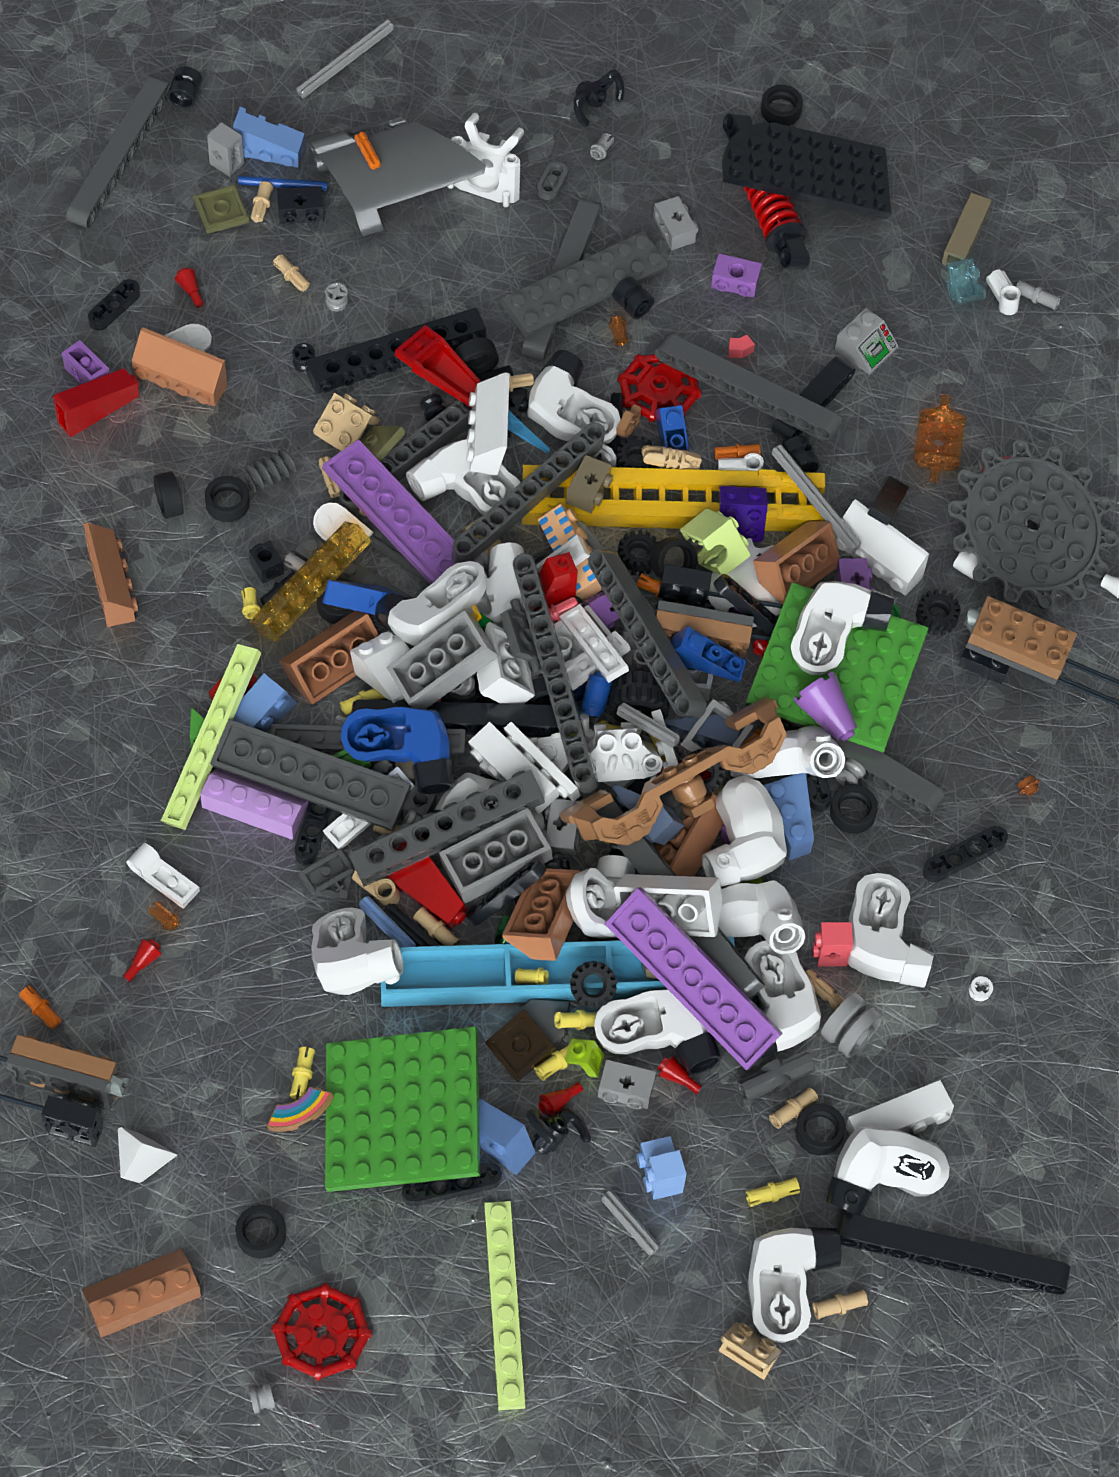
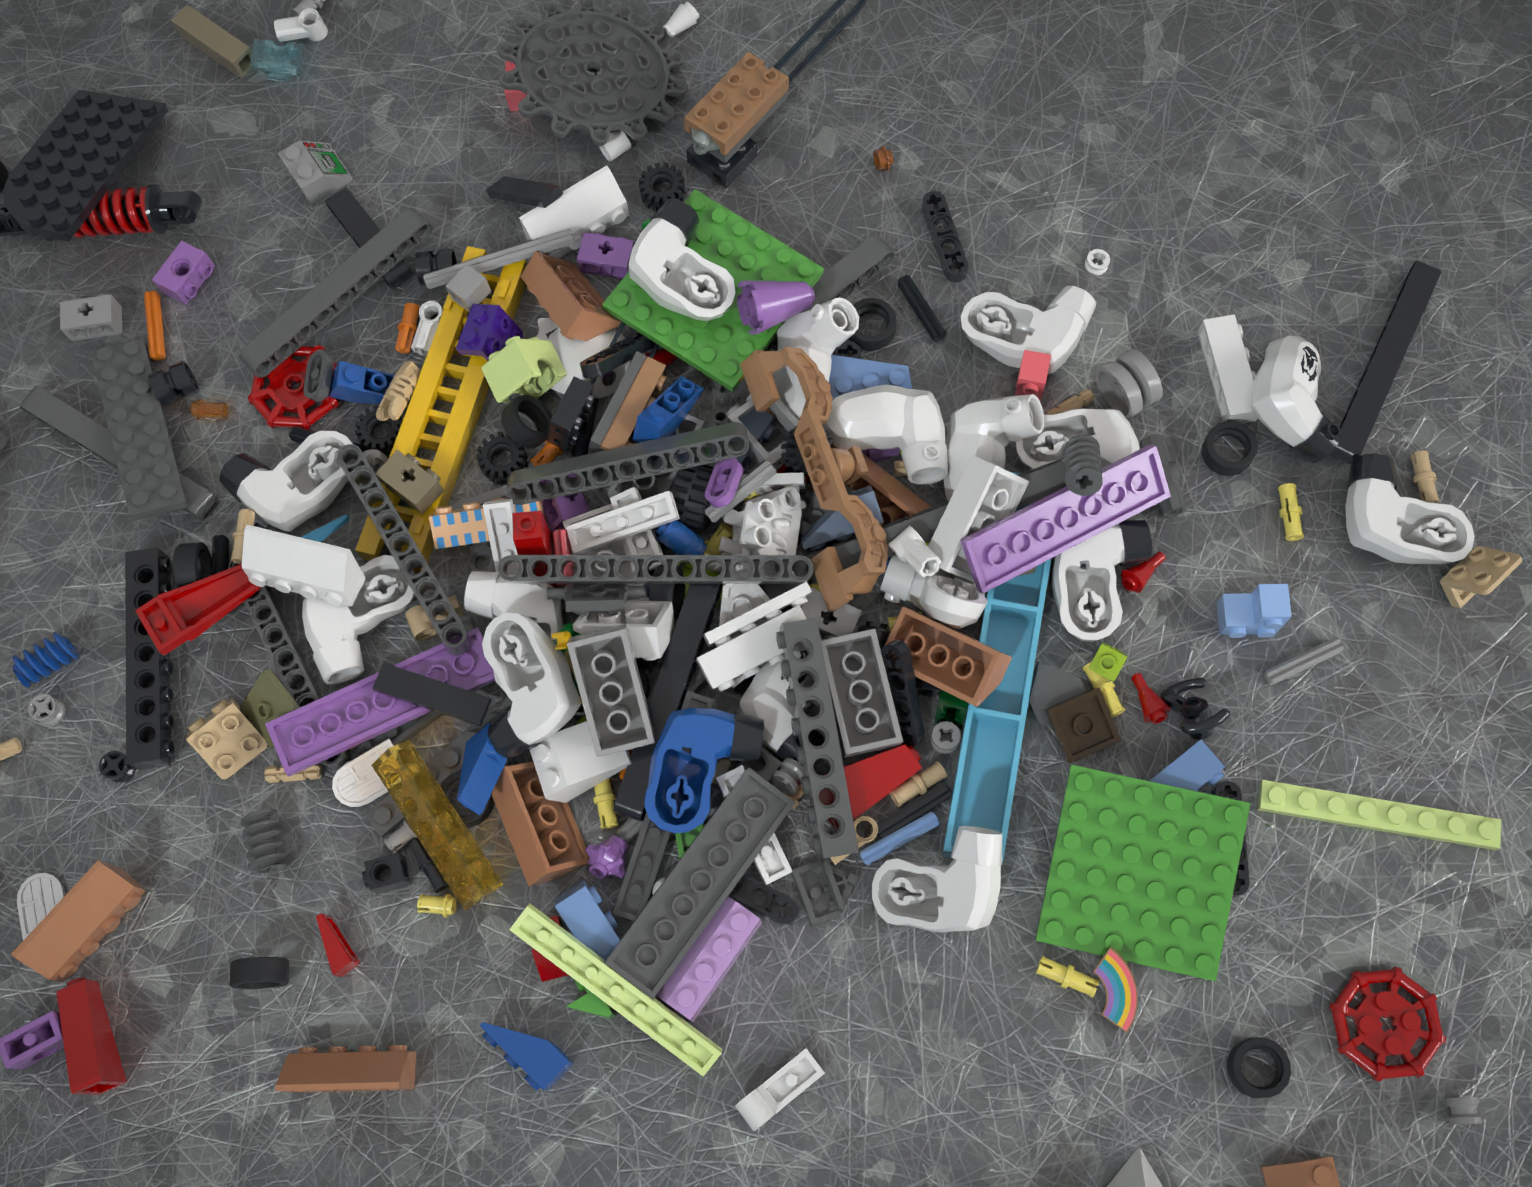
camera: 65 degrees left, 10 degrees up
red cone [123,938,162,982] -> none
clear orange pin [148,901,180,931] -> none
black tyre [205,476,250,522] -> none
black wheel [420,394,446,422] -> none
light yellow pin [515,967,549,985] -> none
light yellow pin [554,1010,597,1030] -> none
black tyre [570,961,617,1008] -> none
light grey brick [598,1060,656,1110] -> none
medium nougat tile [617,404,641,438] -> none
coral piece [728,335,755,358] -> none
tan pin [769,1087,819,1129] -> none
clear orange plate [913,394,966,483] -> none
none -> blue piece [12,631,80,688]
none -> orange axle [144,290,166,362]
none -> dark grey plate [303,349,334,402]
none -> red slope [316,913,360,977]
none -> black tile [372,663,491,727]
none -> light grey panel [445,265,491,313]
none -> blue slope [480,1022,573,1091]
none -> medium lavender rock [585,835,629,879]
none -> medium lavender plate [705,458,743,508]
none -> white piece [888,525,941,577]
none -> black axle [897,275,946,342]
none -> light grey wheel [931,721,961,755]
none -> dark grey piece [1064,434,1103,496]

